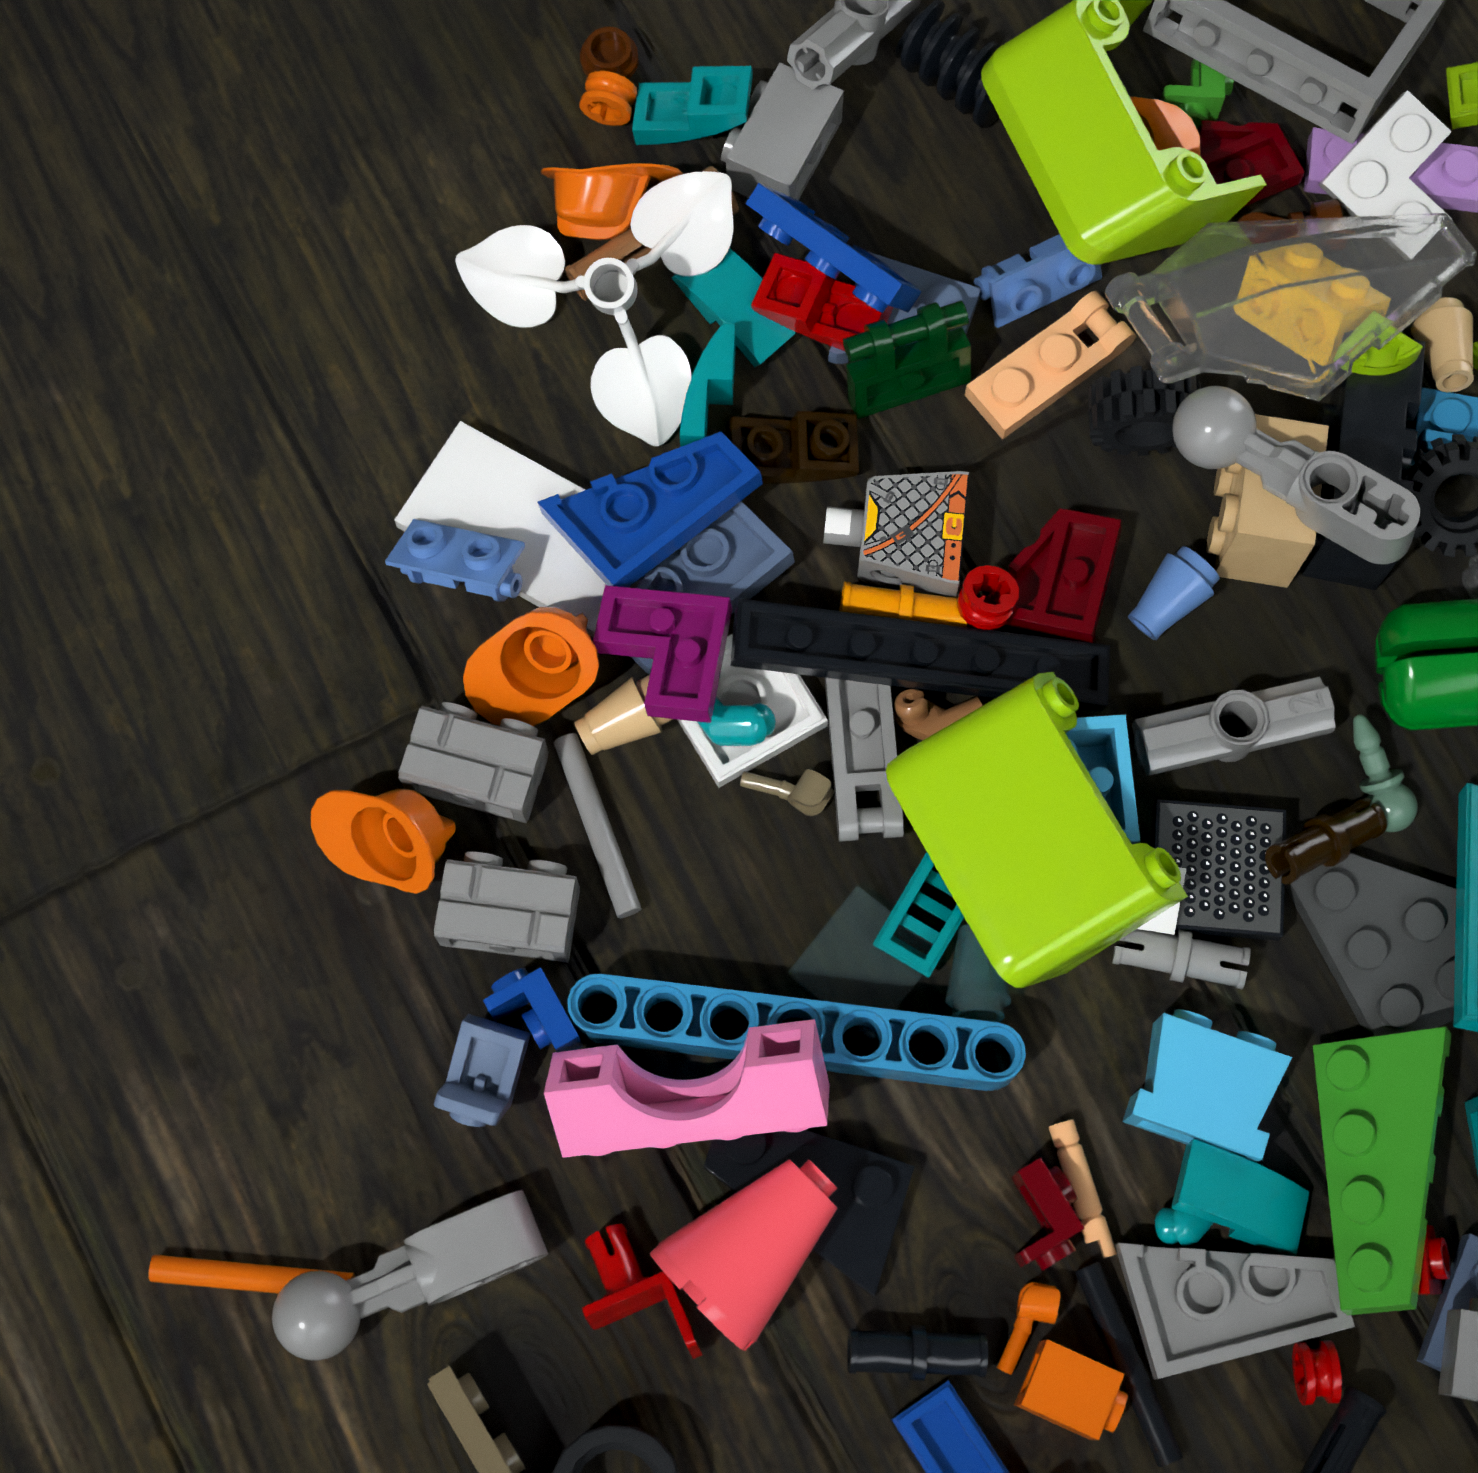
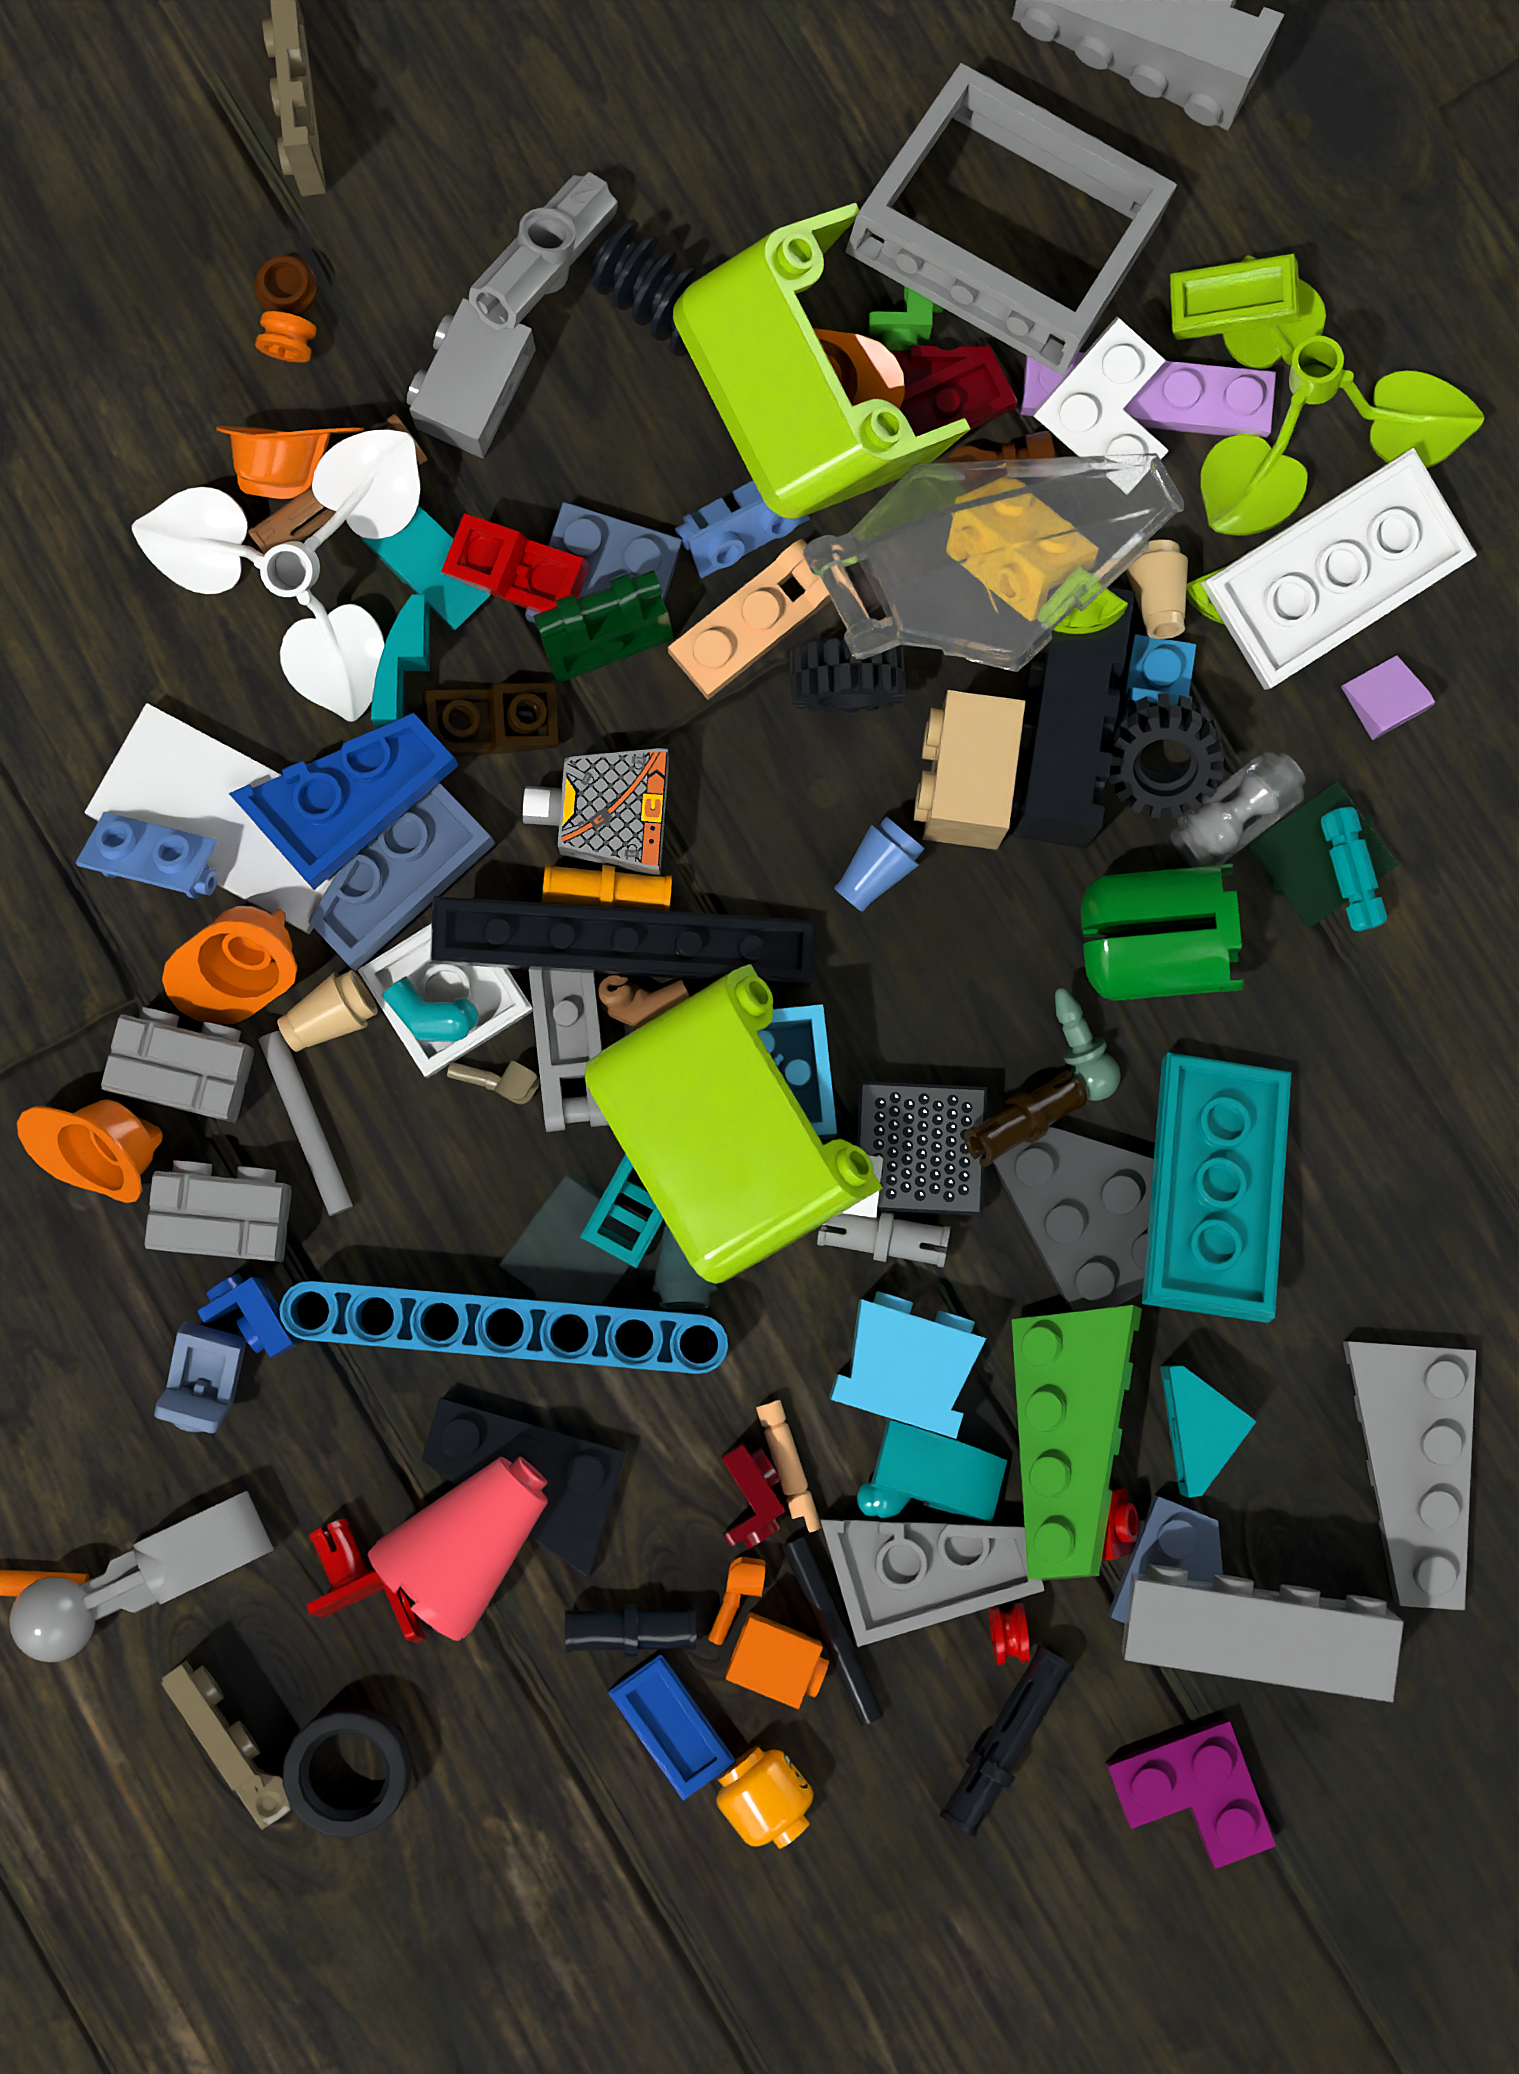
camera: 10 degrees left, 10 degrees up
bright pink arch [544,1019,830,1158] -> none
magenta plate [593,585,732,723] -> none
teal slope [632,66,753,145] -> none
blue wing [746,183,922,313] -> none
red bush [957,565,1019,630] -> none
dark red wing [980,508,1122,643] -> none
light grey piece [1132,677,1336,776] -> none
light grey beam [1172,386,1420,564] -> none

